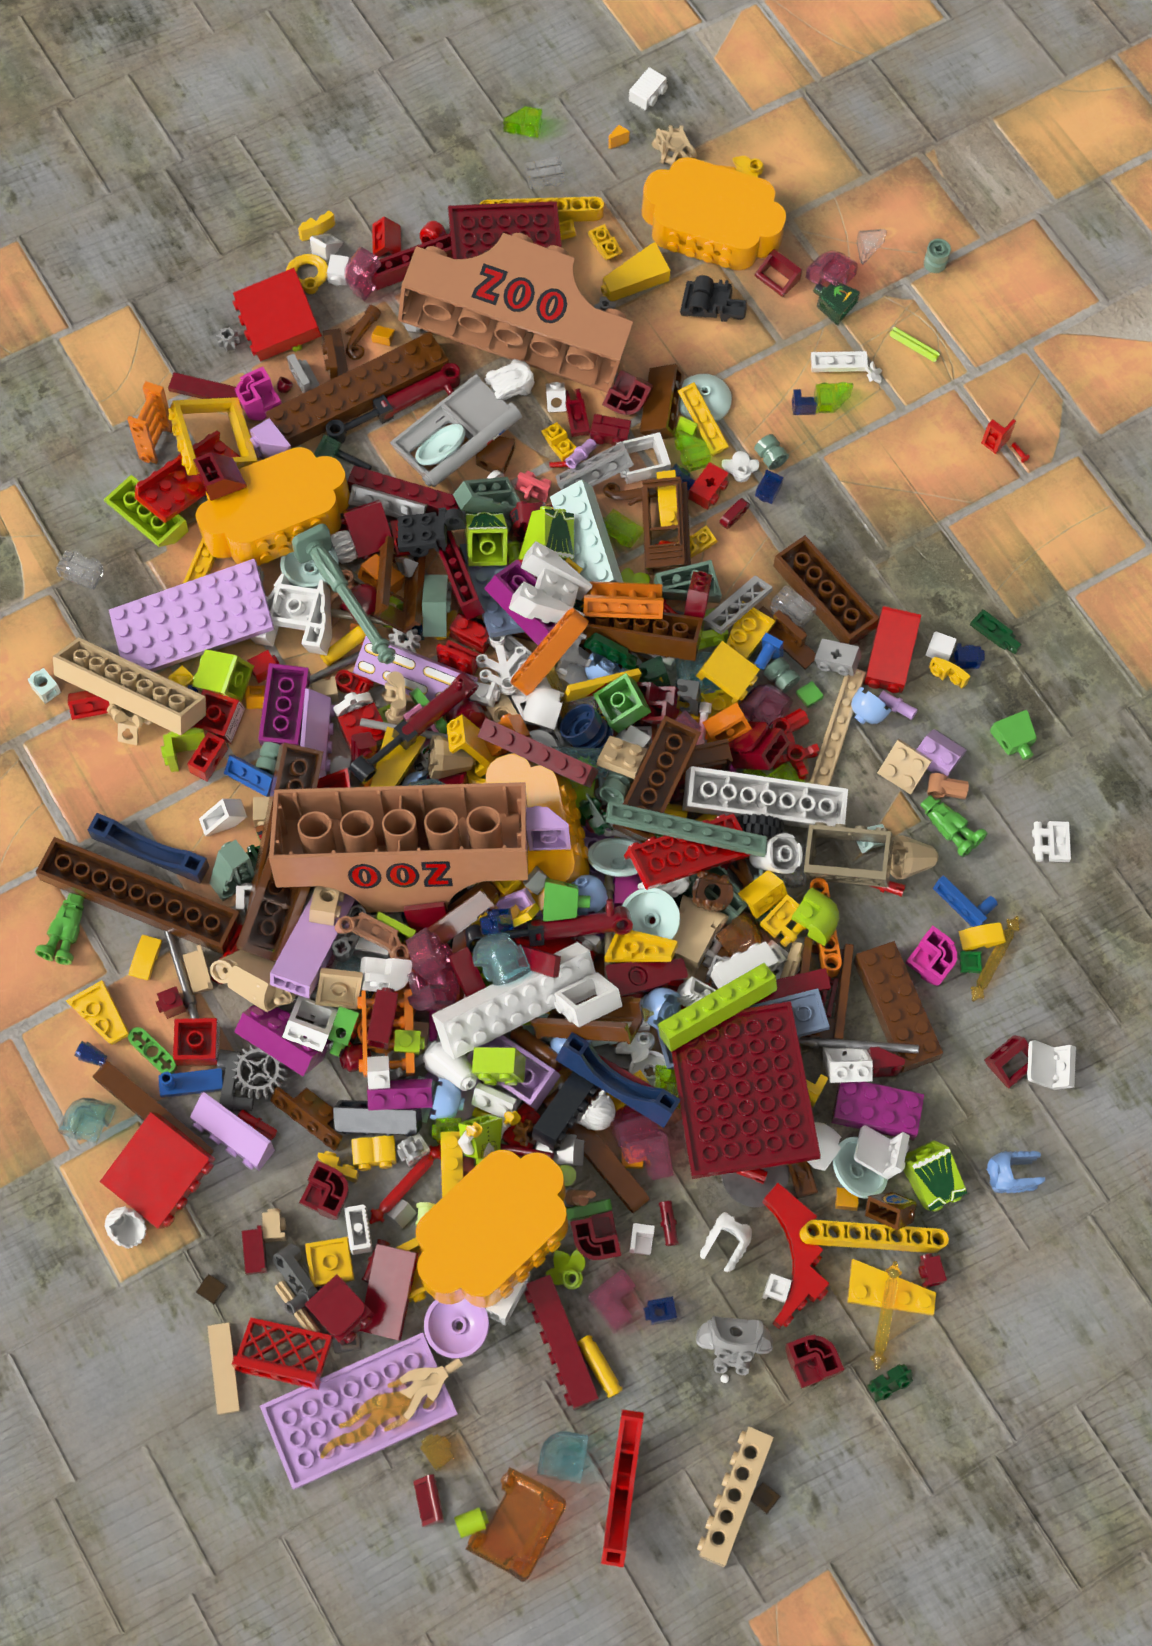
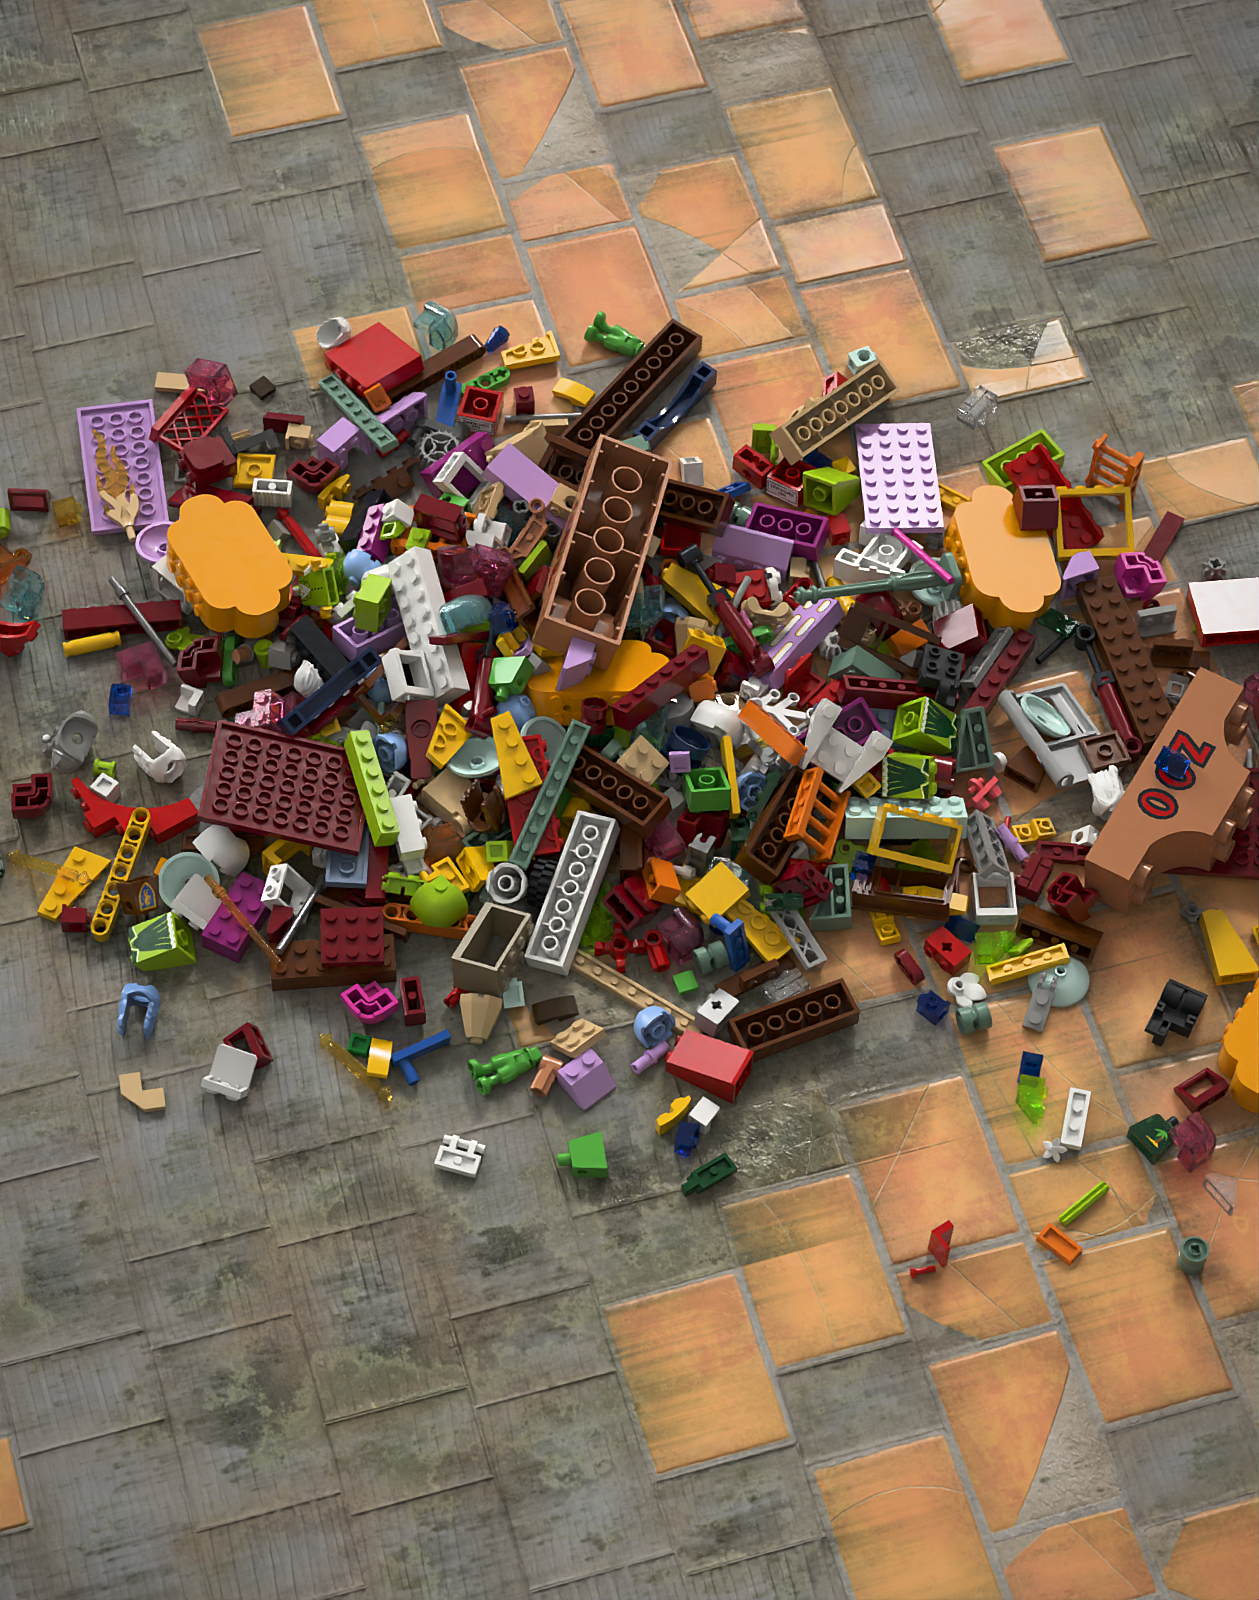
camera: 105 degrees right, 10 degrees down
none -> lime bush [93,758,117,779]
none -> flat silver bar [108,576,178,667]
none -> tan tile [119,1072,166,1113]
none -> clear pink brick [184,358,238,407]
none -> clear orange bar [204,874,282,967]
none -> lavender slope [317,417,361,470]
none -> sand green tile [318,374,399,454]
none -> dark red plate [320,907,384,967]
none -> orange bracket [363,383,392,413]
none -> lime slope [379,520,406,540]
none -> lime hinge [381,872,426,896]
none -> dark red brick [399,976,426,1026]
none -> lime slope [486,841,514,863]
none -> yellow wing [490,711,543,801]
none -> dark brown slope [531,995,579,1026]
none -> dark red wheel [580,697,608,735]
none -> lavender tile [669,751,691,773]
none -> clear green hinge [765,892,803,912]
none -> panel [851,850,877,881]
none -> yellow hose [866,803,963,874]
none -> dark pink axle [892,528,954,584]
none -> light grey hinge [1022,972,1059,1033]
none -> orange tile [1036,1223,1083,1266]
none -> reddish brown tile [1079,730,1132,774]
none -> clear blue panel [1154,745,1192,778]
none -> light grey window [1165,673,1190,706]

